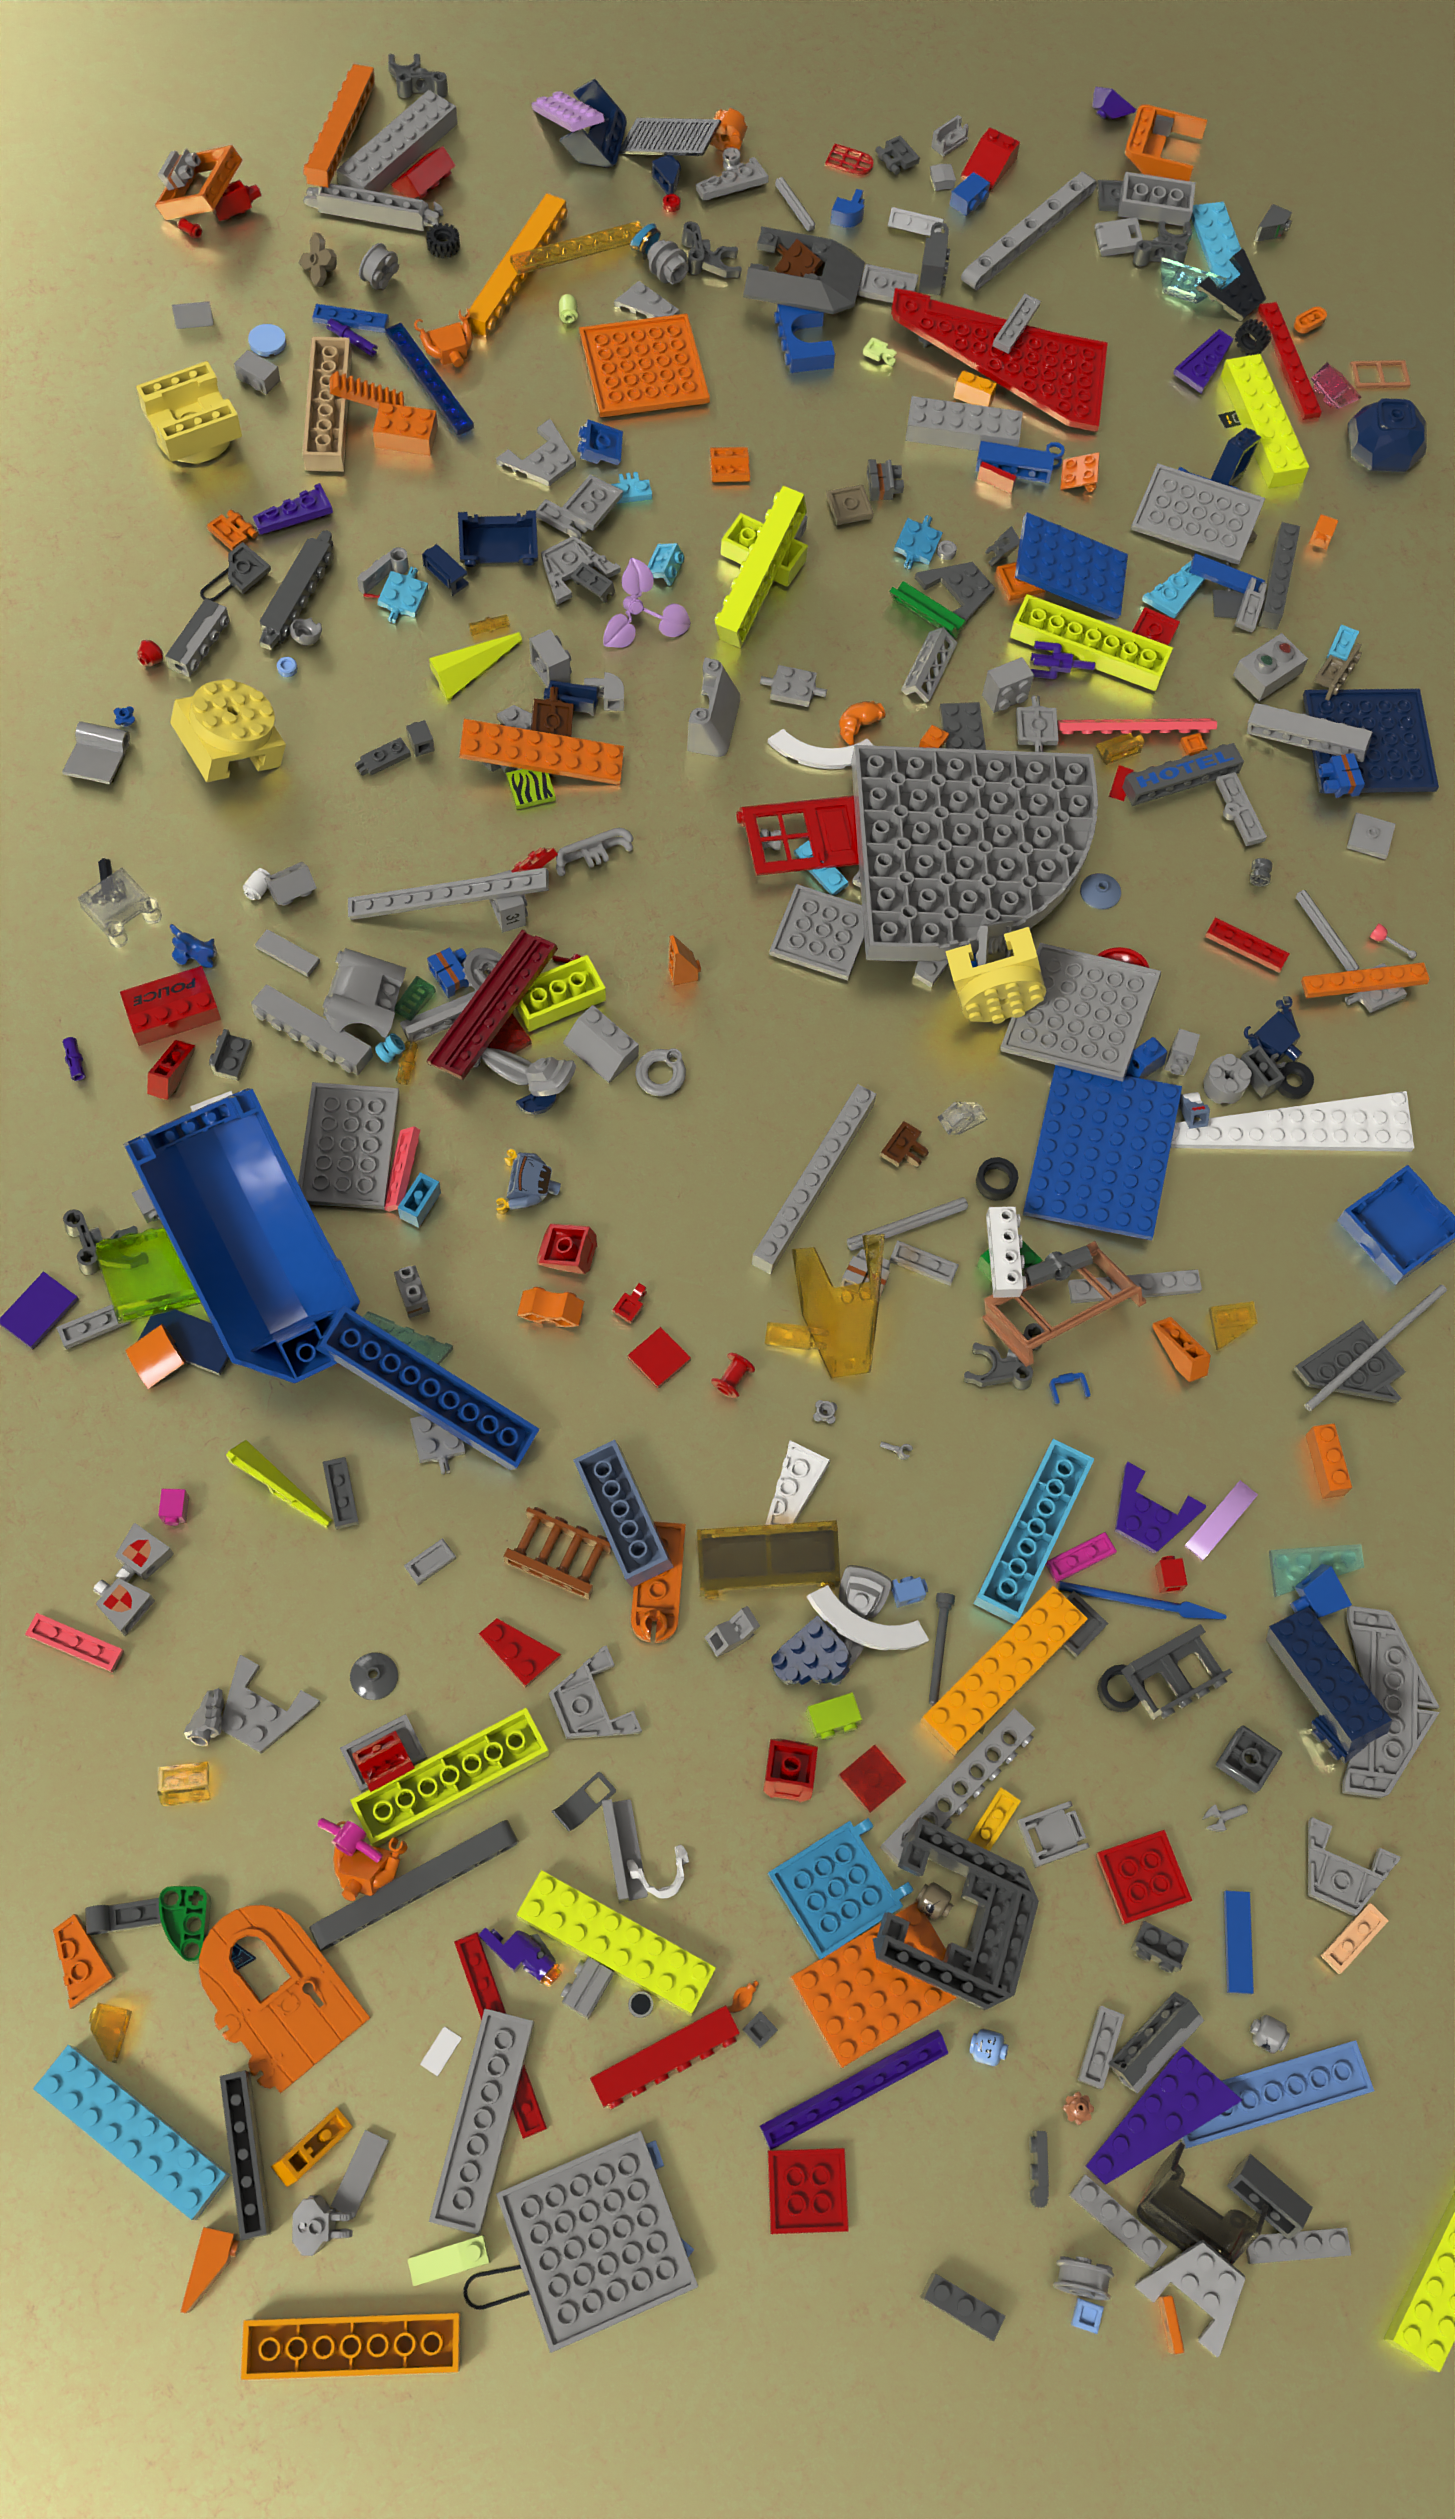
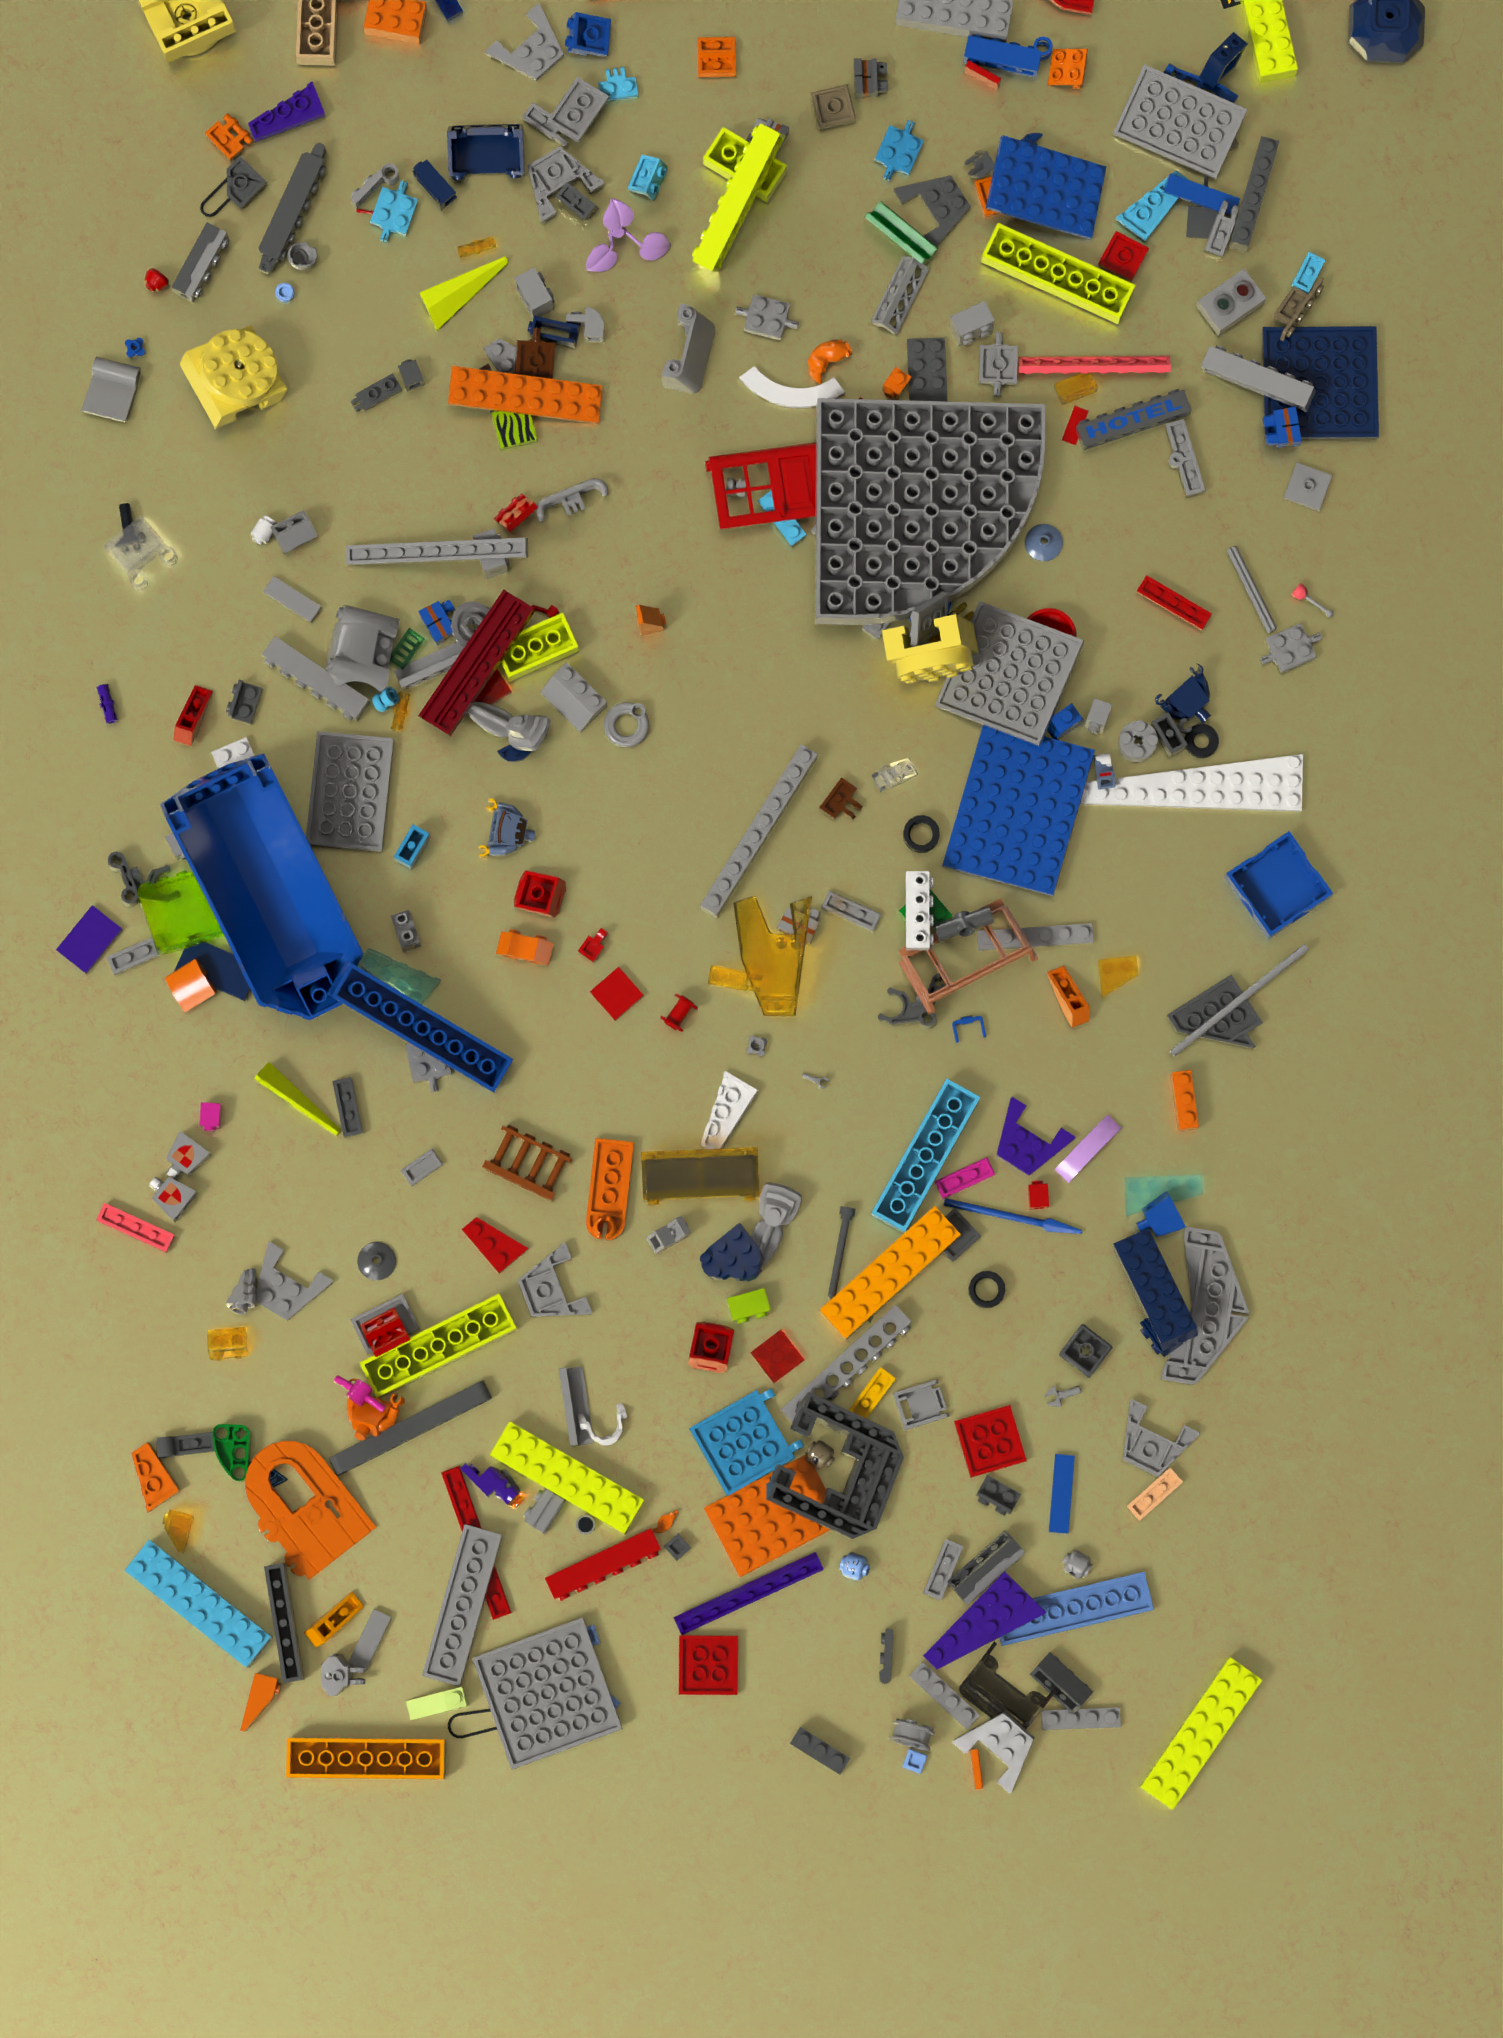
camera: 10 degrees right, 15 degrees up
red slope [120,966,221,1046] -> none
blue animal [170,924,217,968] -> none
coral plate [384,1126,420,1212] -> none
white sticker [420,2027,461,2076] -> none
dark grey piece [552,1772,616,1832] -> none
sand blue brick [574,1440,674,1587] -> none
light grey plate [769,884,864,981] -> none
white tile [807,1585,929,1650] -> none
light grey axle [847,1197,968,1251] -> none
medium blue brick [891,1576,928,1608] -> none
light grey tile [937,540,957,560] -> none
dark purple plant [1030,641,1095,680] -> none
nougat plant [1063,2092,1094,2125] -> none
dark grey window [1121,1624,1232,1720] -> none
orange tile [1180,733,1207,756] -> none
dark grey wheel [1250,858,1272,887] -> none
orange plate [1301,963,1430,998] -> none
orange brick [1309,514,1339,550] -> none

